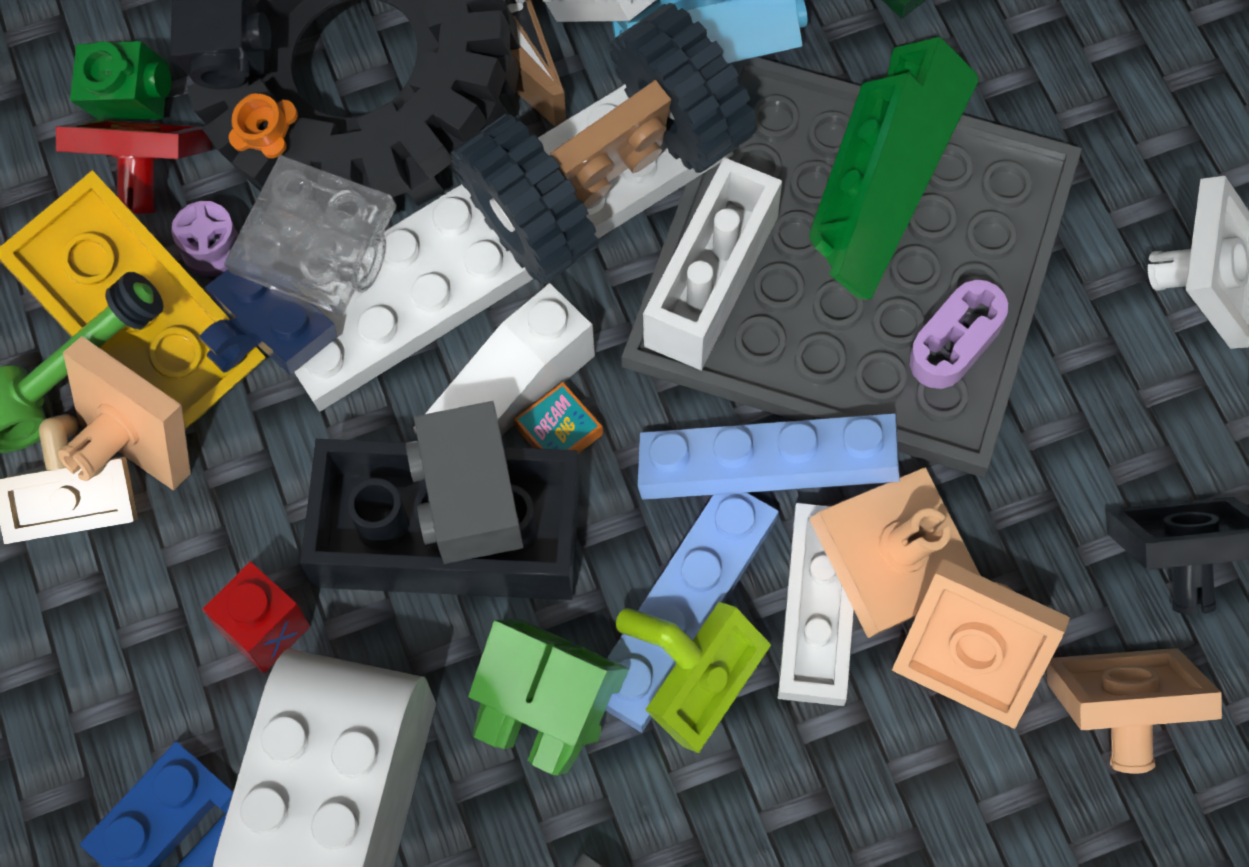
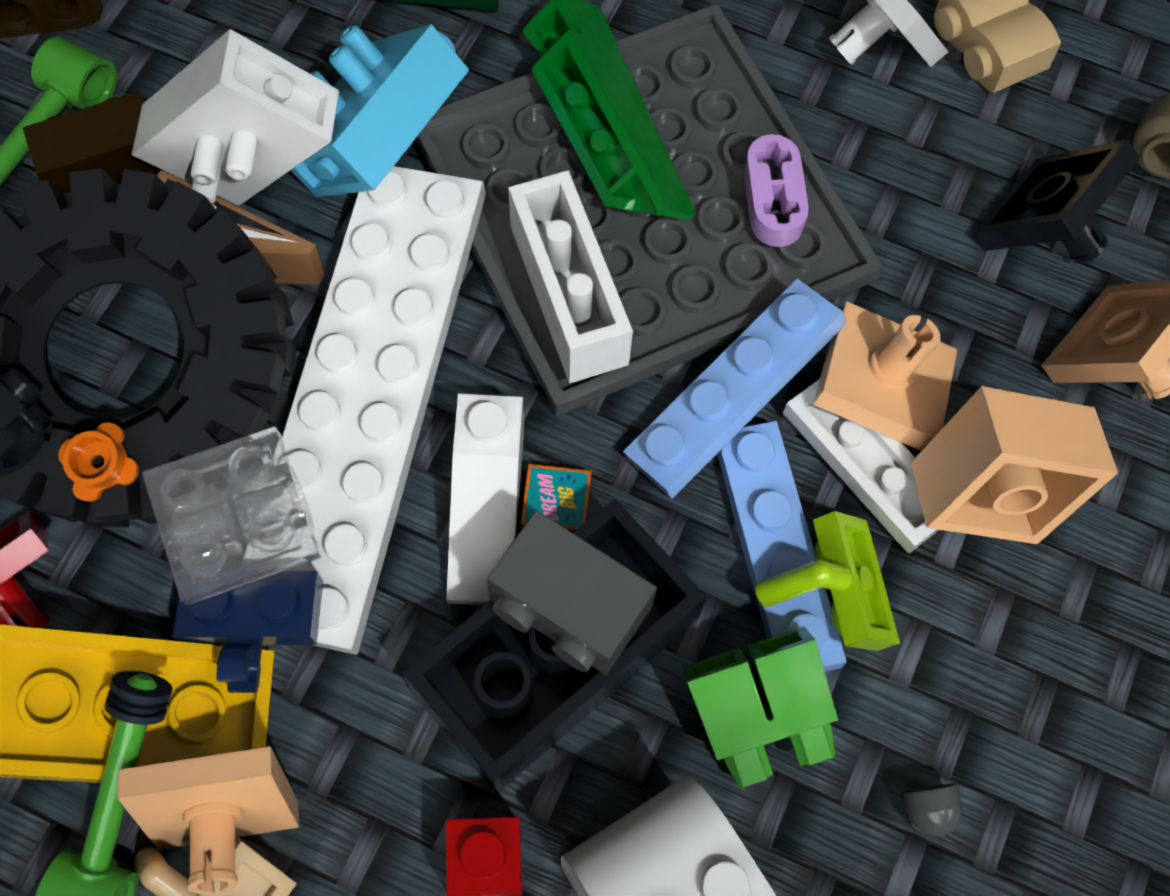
camera: 50 degrees left, 0 degrees up
lavender wheel [171,201,242,277] -> none
black plate [451,3,757,284] -> none
light nougat tile [892,559,1070,729] -> none
none -> light nougat brick [911,386,1118,544]

